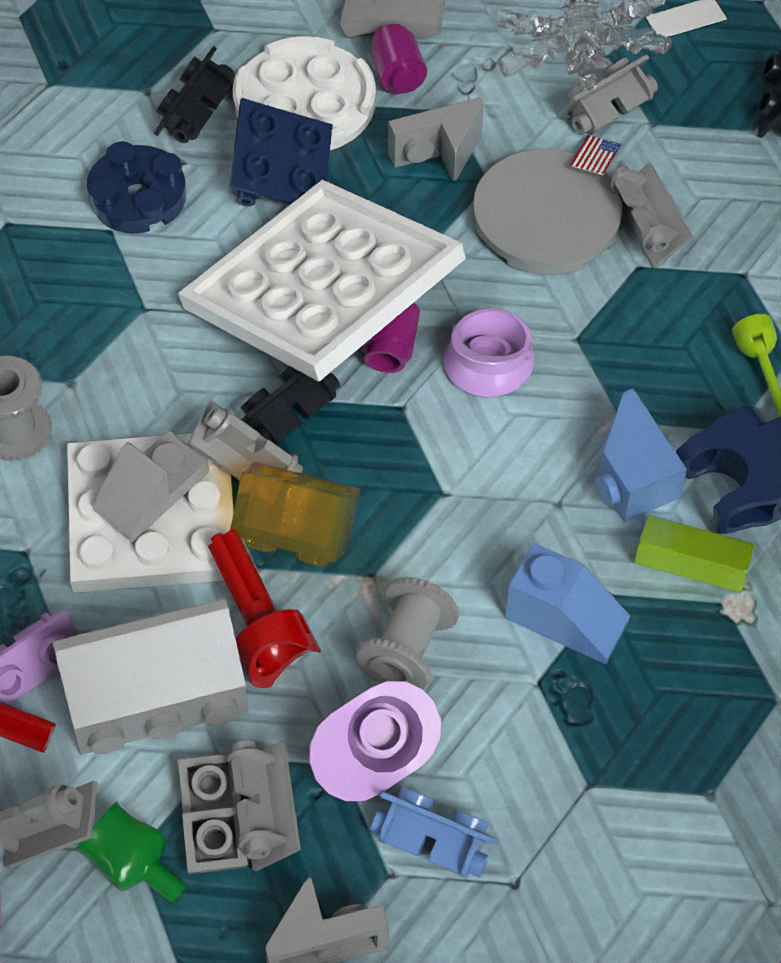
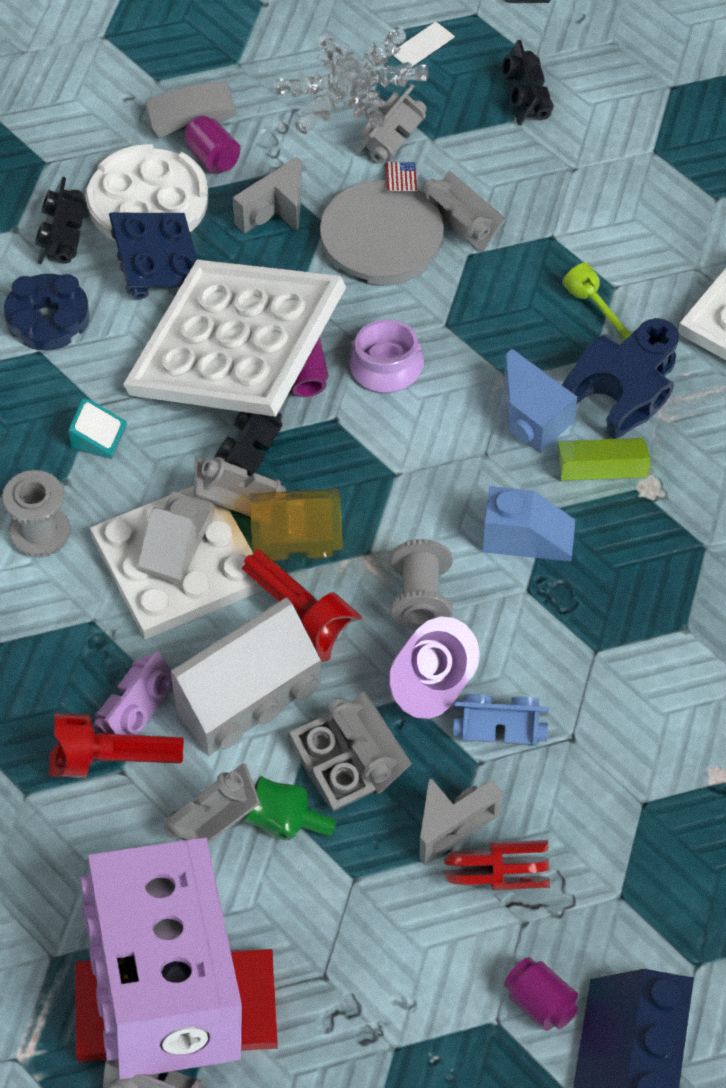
camera: 20 degrees left, 0 degrees up
none -> slope [69,398,127,459]

